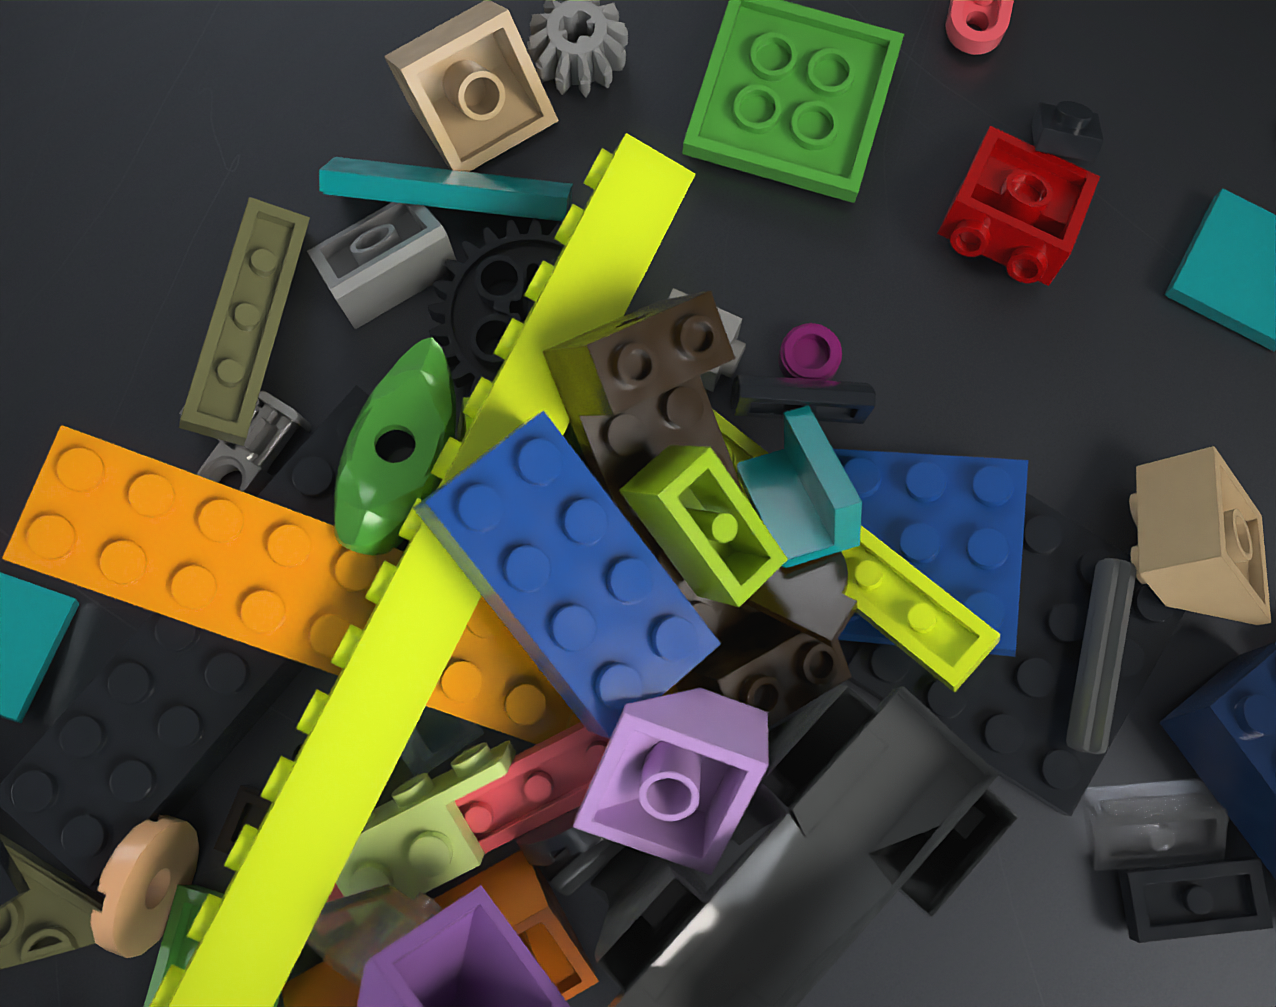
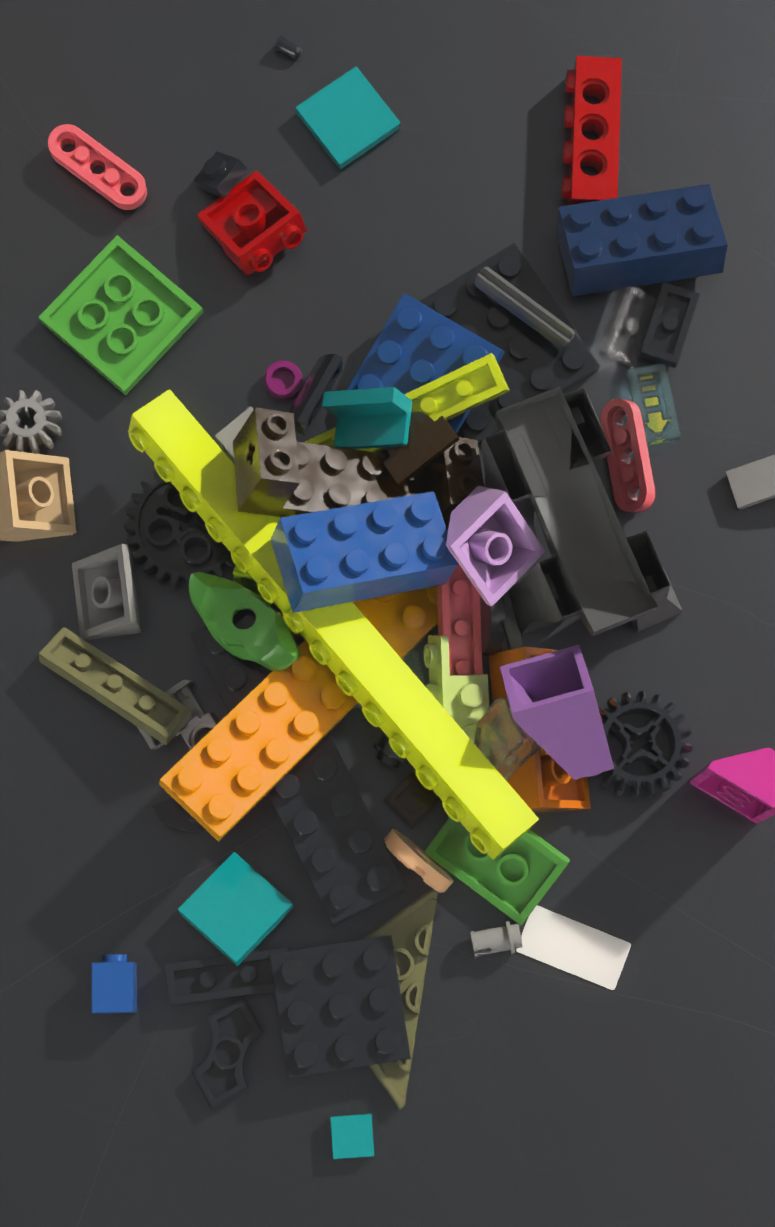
camera: 70 degrees left, 0 degrees up
teal tile [319,157,573,221] -> none
lime brick [619,445,788,607] -> none
tan slope [1129,446,1271,625] -> none
none -> coral plate [600,398,655,513]
none -> clear light blue tile [626,363,681,445]

